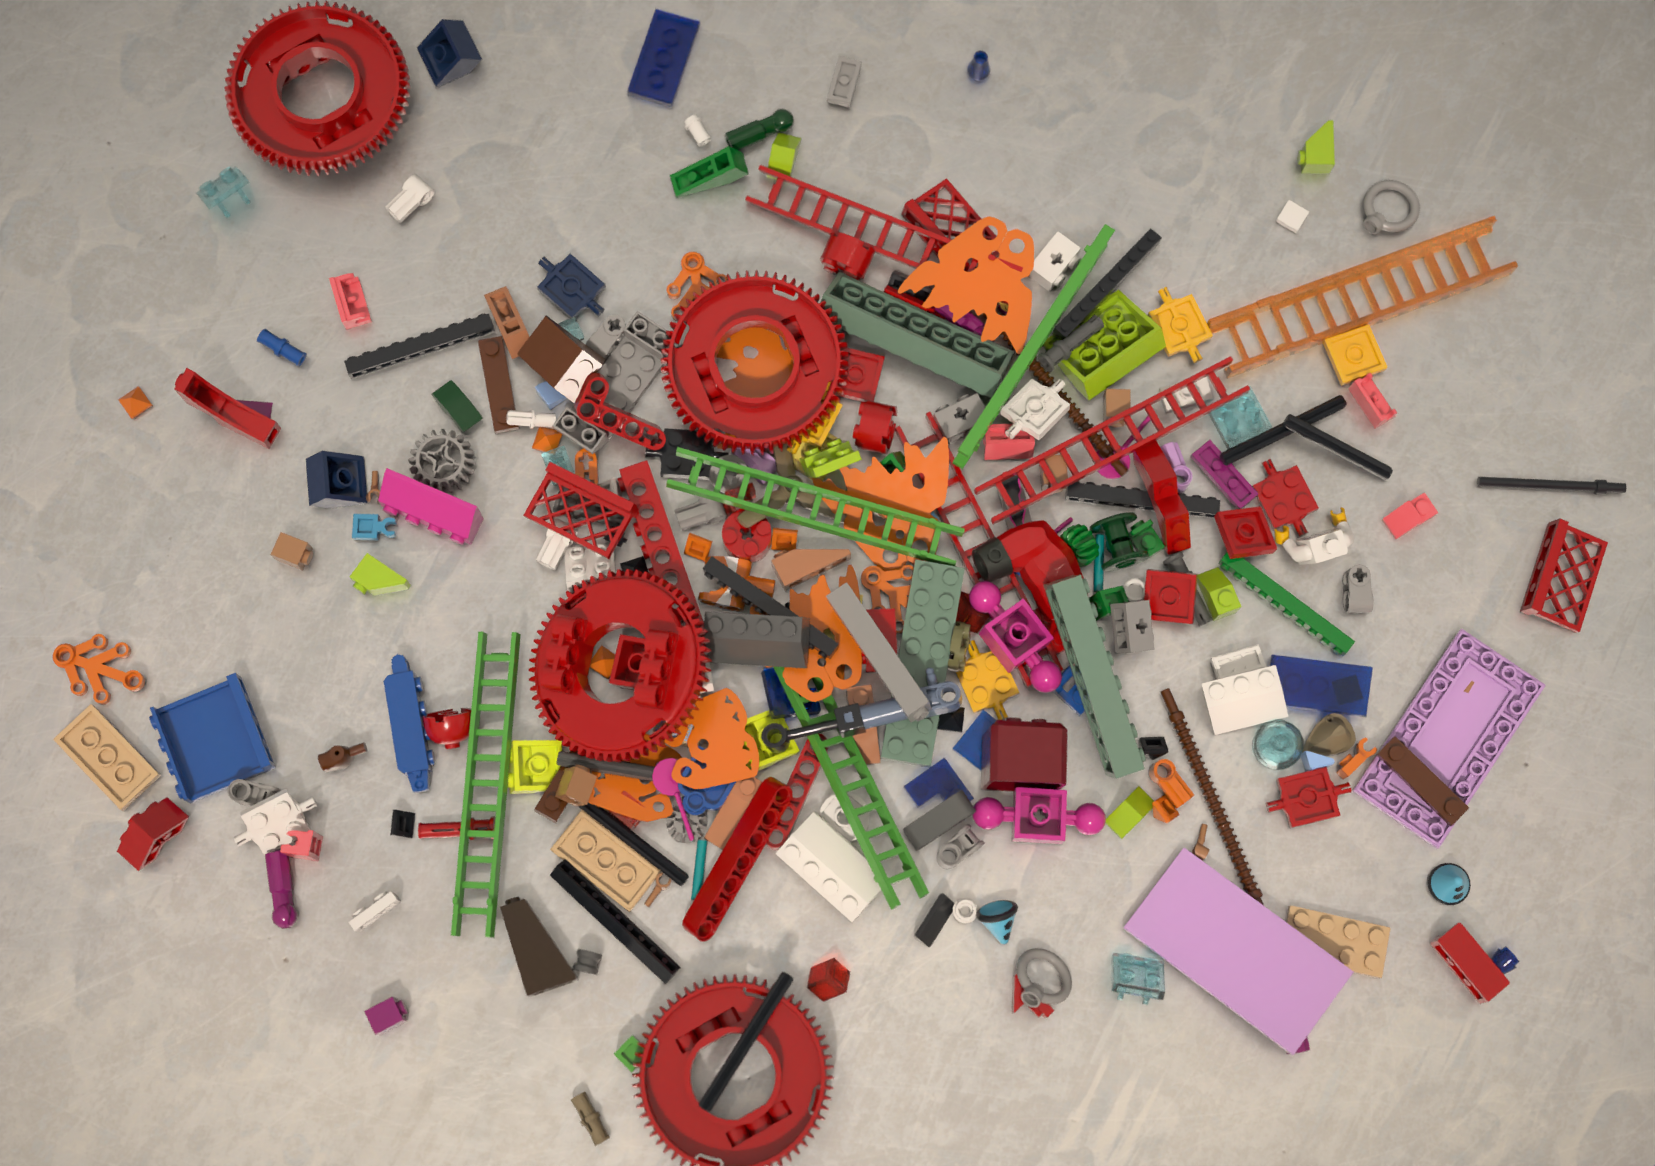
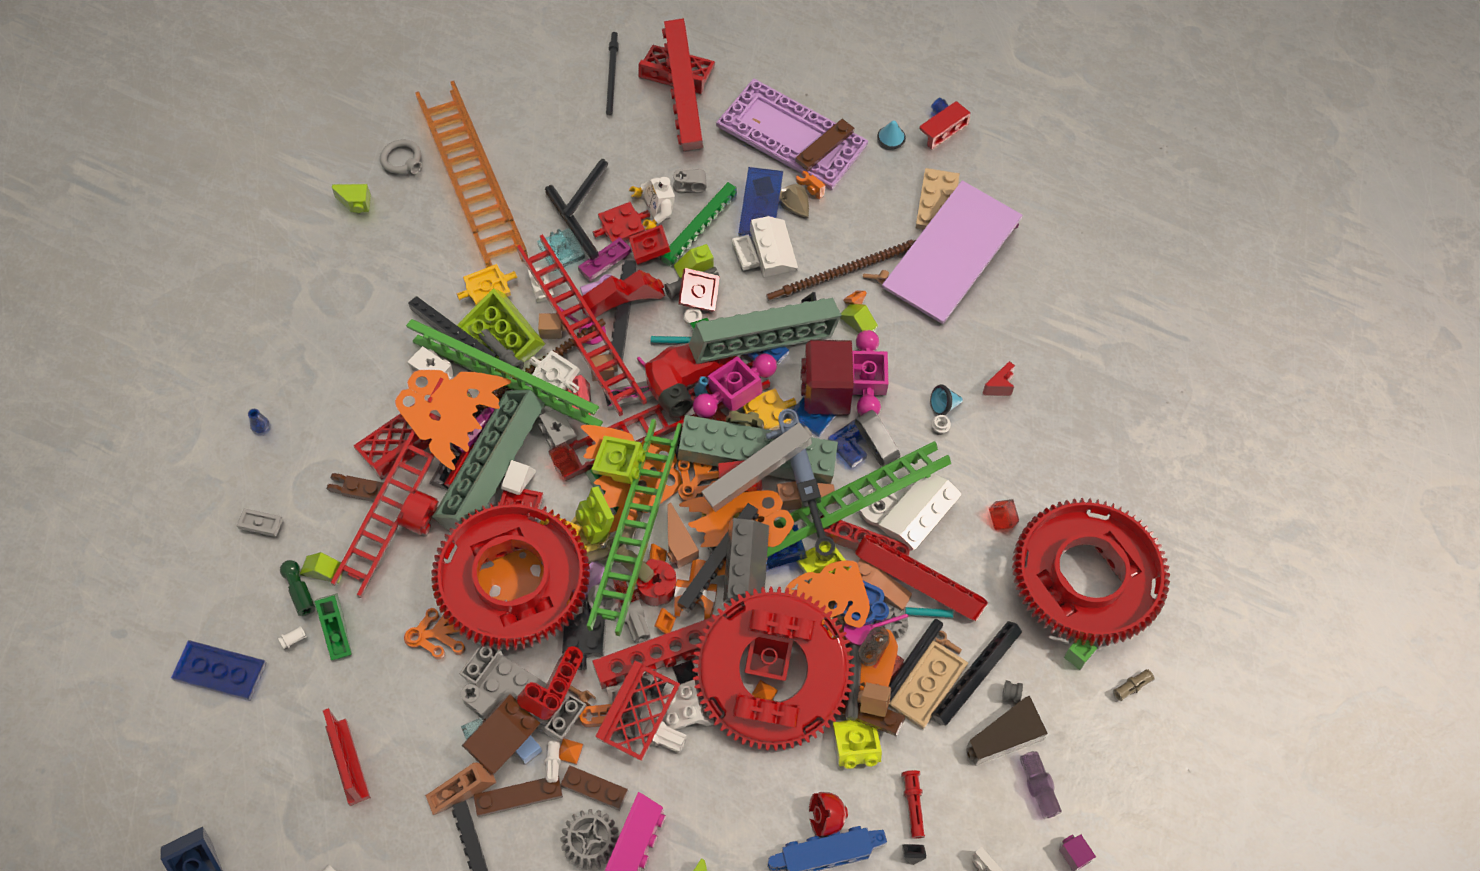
camera: 90 degrees left, 15 degrees down
dark green slope [431,380,483,433] -> none
bright green ladder [451,632,521,938] -> none
dark blue plate [537,253,606,320] -> none
clear light blue panel [541,446,575,486] -> none
black axle [699,972,793,1112] -> none
red brick [853,401,898,454] -> none
black slope [914,893,955,947] -> none
light grey piece [937,824,985,869] -> none
light grey piece [1017,948,1072,1008] -> none
green gear [1060,524,1099,567] -> none
dark green hose [1090,512,1149,572] -> none
light grey brick [1110,600,1155,654] -> none
clear light blue plate [1111,952,1165,1005] -> none
green bracket [1129,519,1165,560] -> none
orange piece [1148,759,1194,809] -> none
clear light blue cylinder [1252,720,1304,770] -> none
red plate [1266,767,1352,828] -> none
white tile [1276,200,1309,233] -> none
light blue slope [1300,751,1335,772] -> none
yellow plate [1323,324,1388,386] -> none
coral hinge [1349,372,1397,429] -> none
coral slope [1382,492,1438,539] -> none
none -> red fence [323,708,371,806]
none -> reddish brown hinge [327,473,384,502]
none -> white slope [501,460,536,495]
none -> clear red panel [548,442,580,476]
none -> reddish brown plate [560,765,628,811]
none -> medium nougat hand [568,685,596,706]
none -> lime plate [591,436,646,484]
none -> red brick [662,18,704,151]
none -> dark azure arm [694,377,709,396]
none -> clear smoke plate [858,627,890,666]
none -> clear purple piece [1019,751,1062,819]

